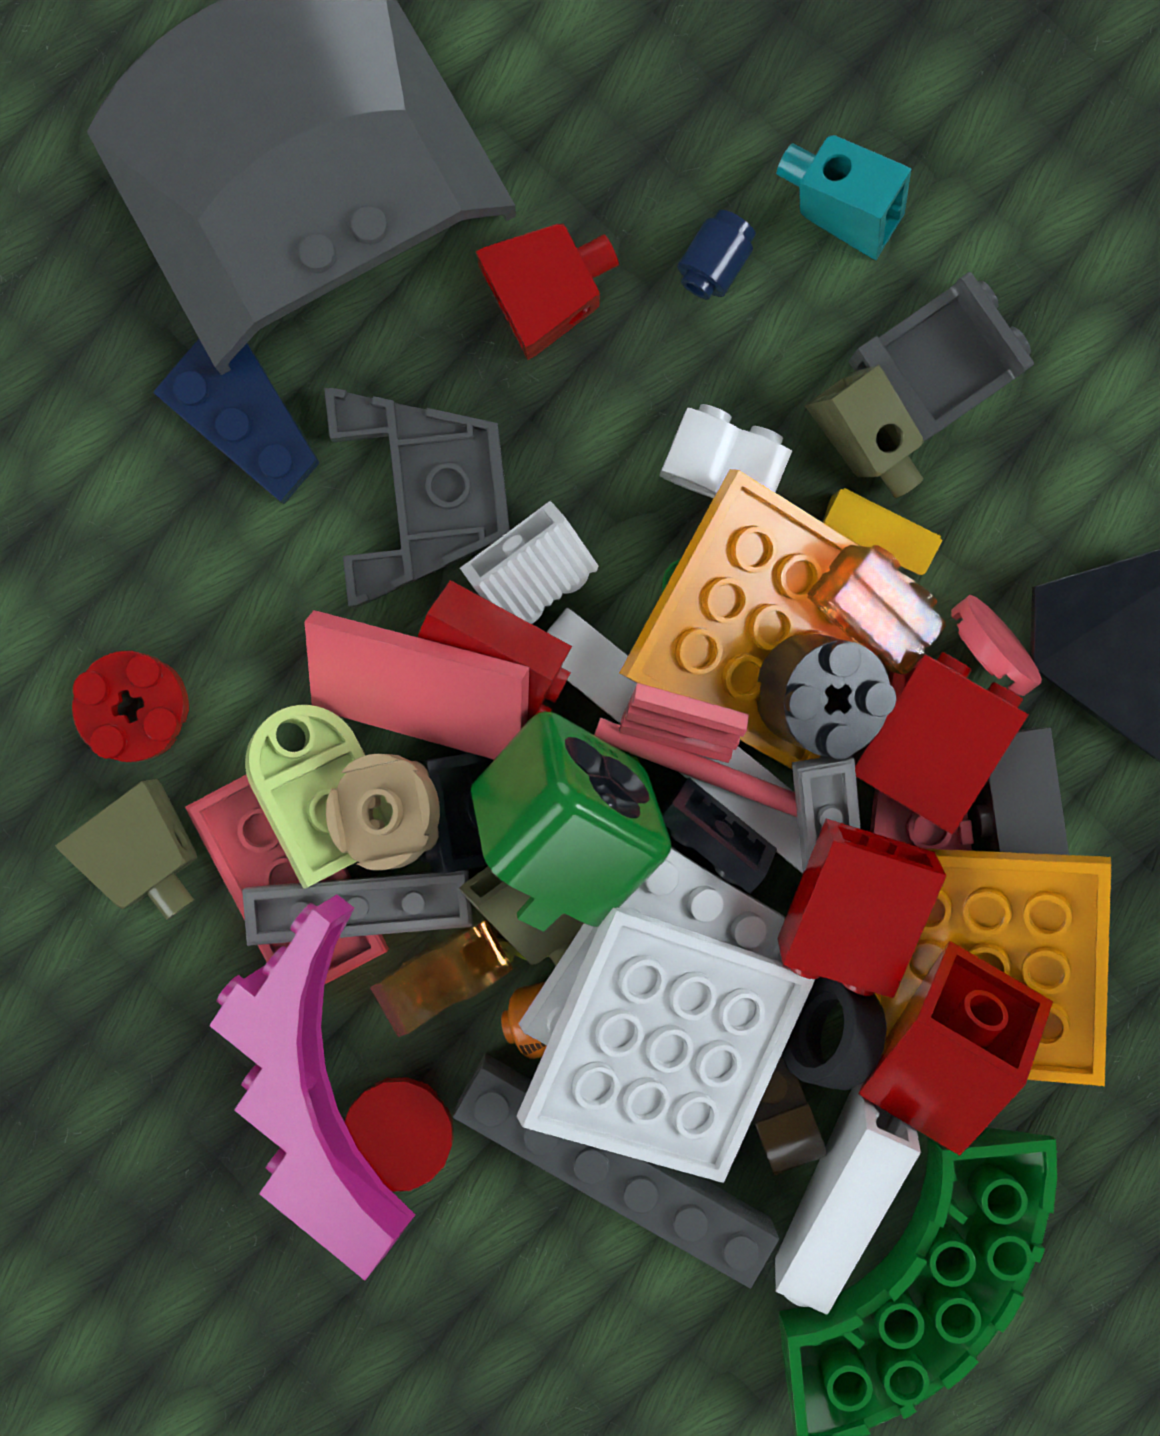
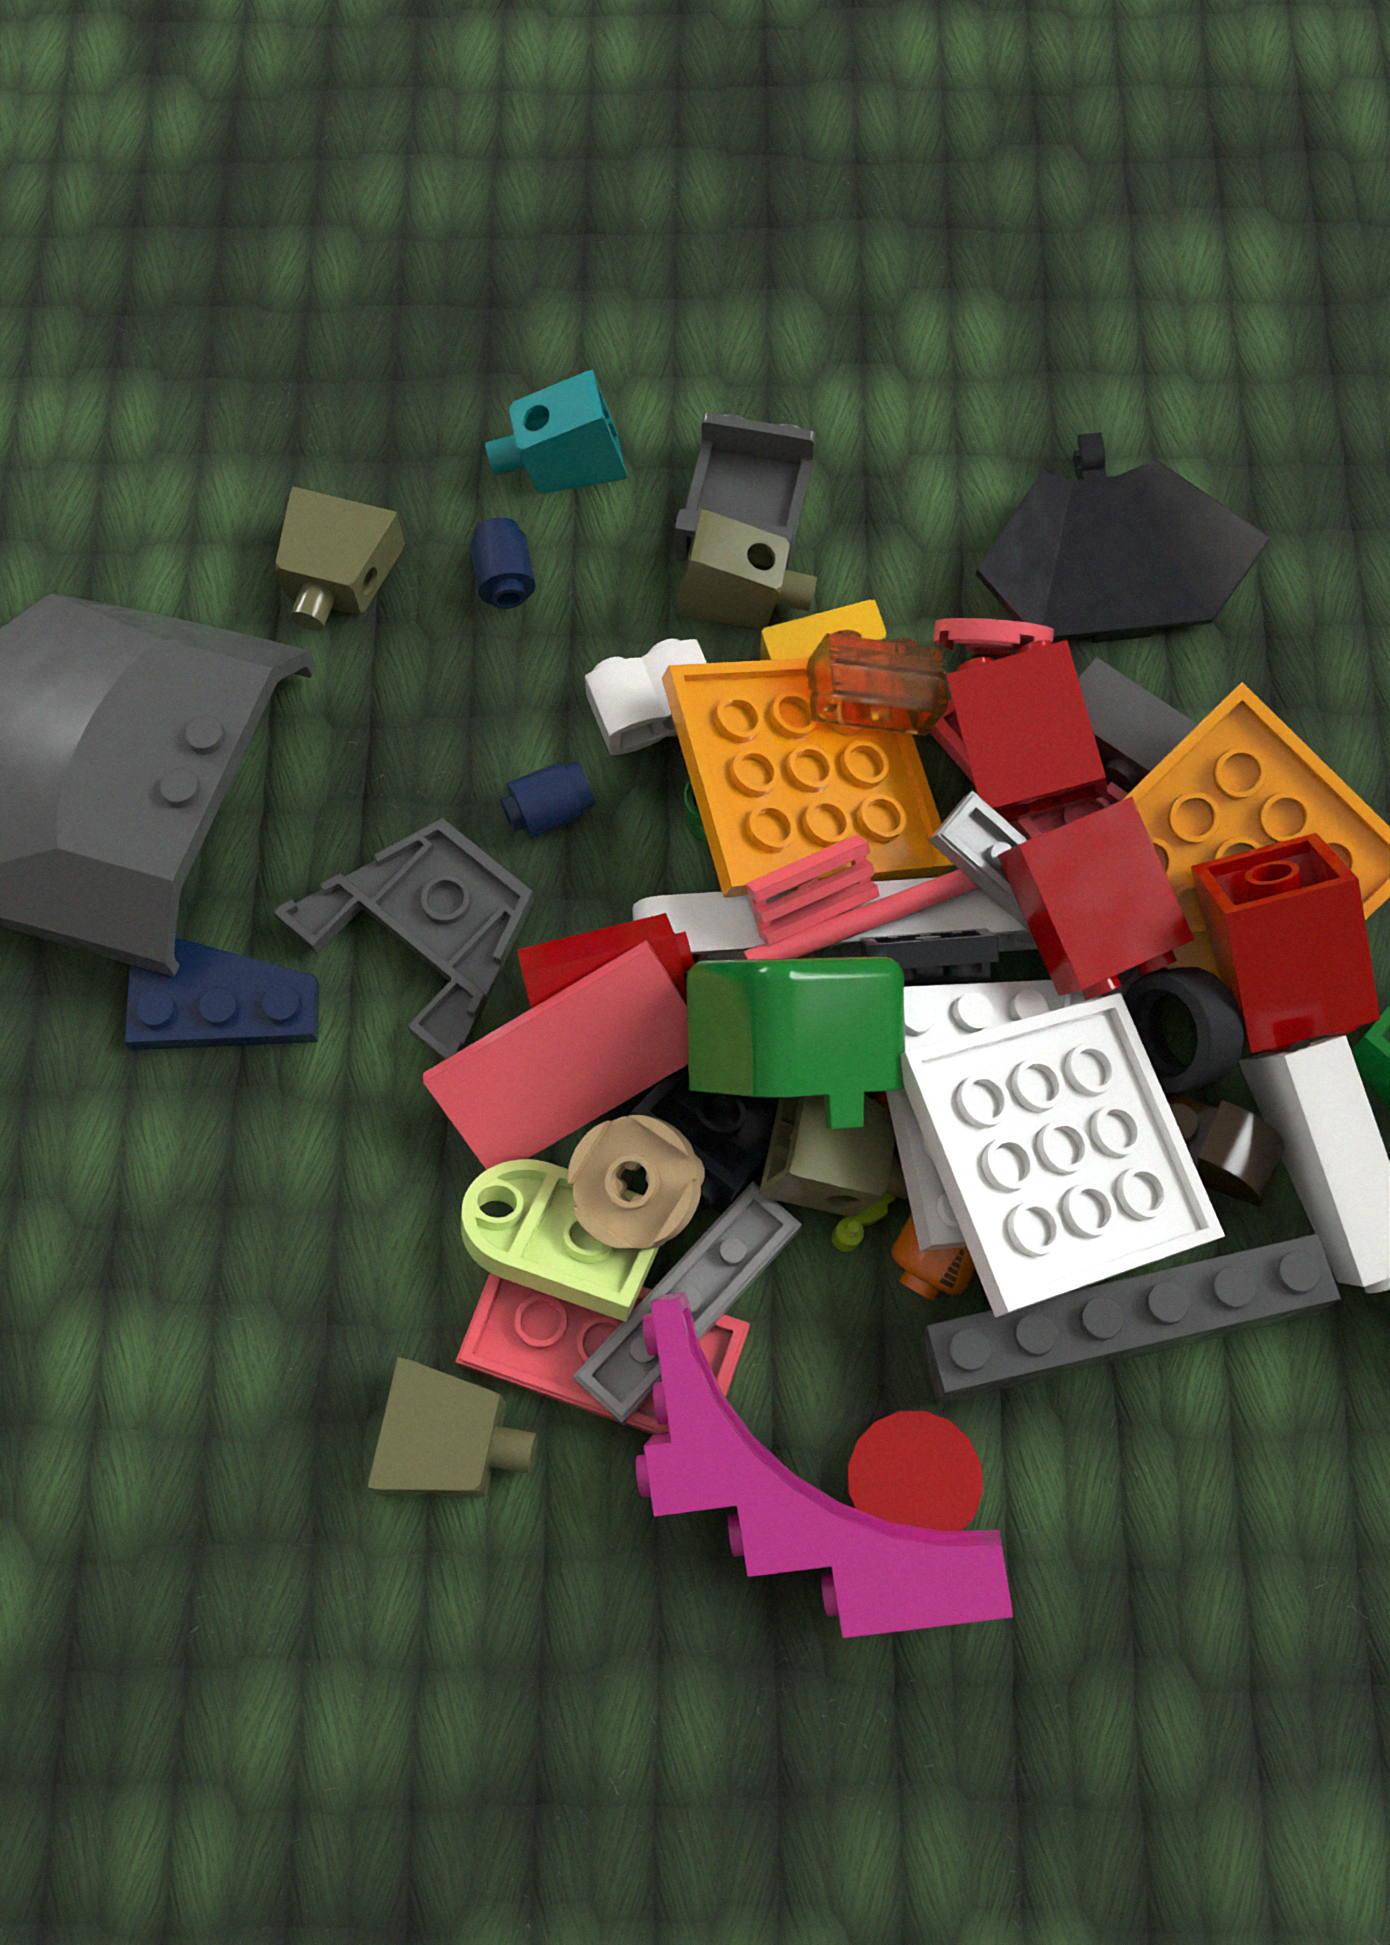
camera: 45 degrees left, 20 degrees down
red plate [72,651,189,762] -> none
clear orange brick [370,920,514,1037] -> none
white brick [460,501,599,624] -> none
red torso [476,224,619,360] -> none
brick [757,634,896,759] -> none
none -> olive torso [275,487,405,631]
none -> dark blue brick [500,761,595,839]

